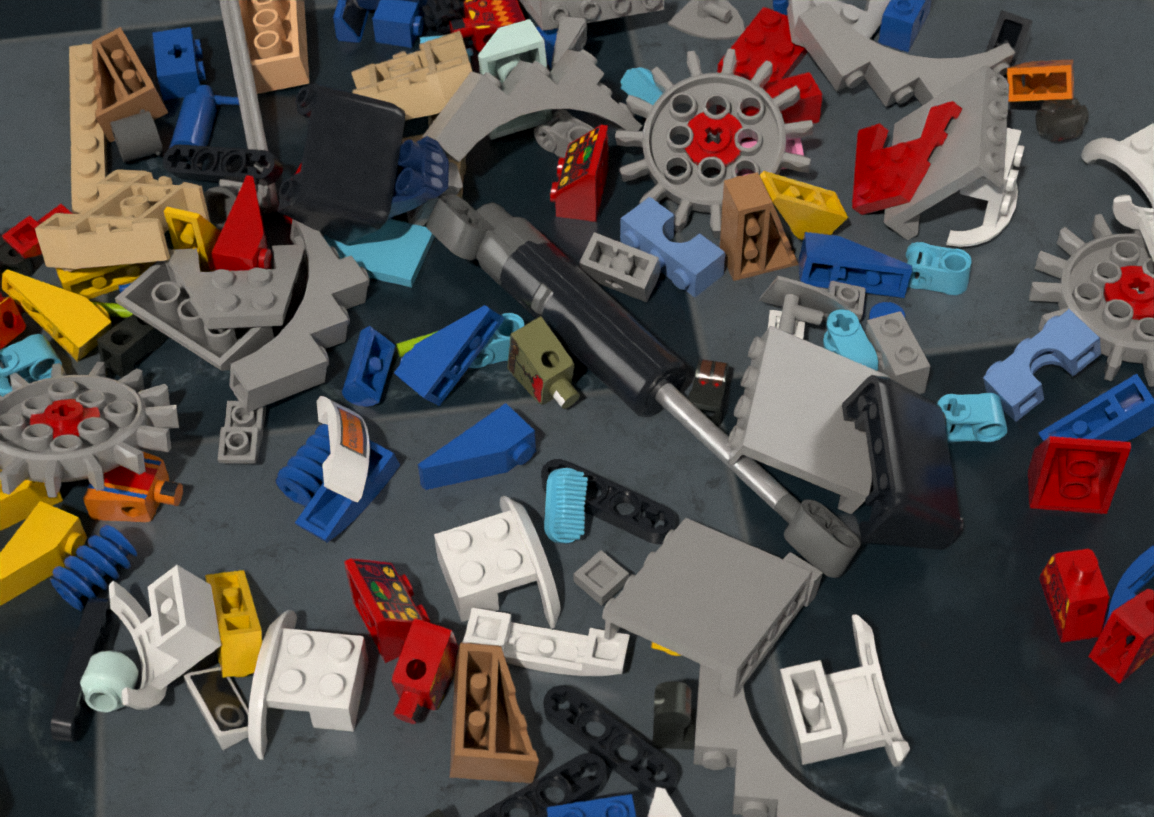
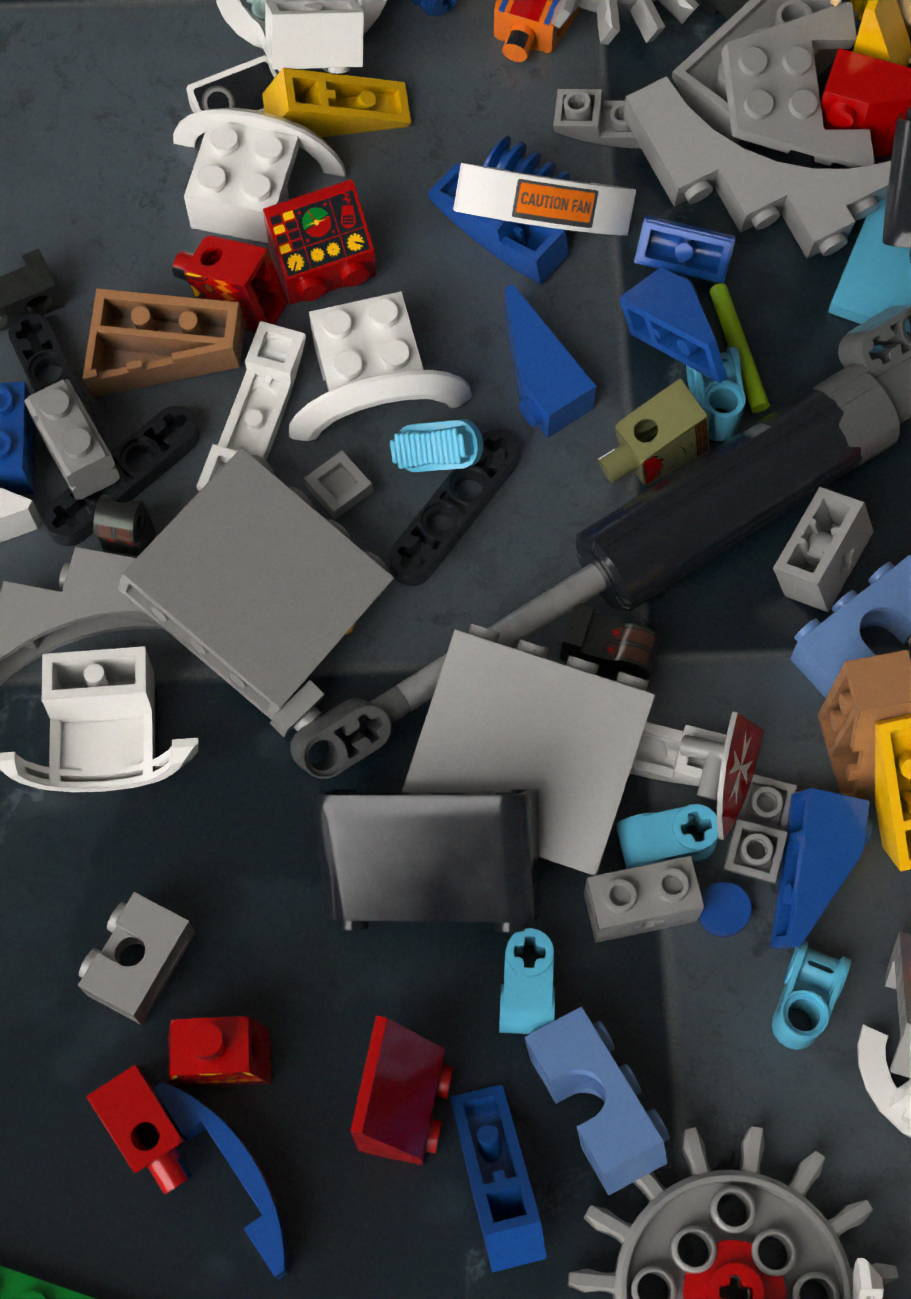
camera: 95 degrees right, 15 degrees up
none -> light grey brick [24,379,120,500]
none -> light grey brick [78,892,196,1025]

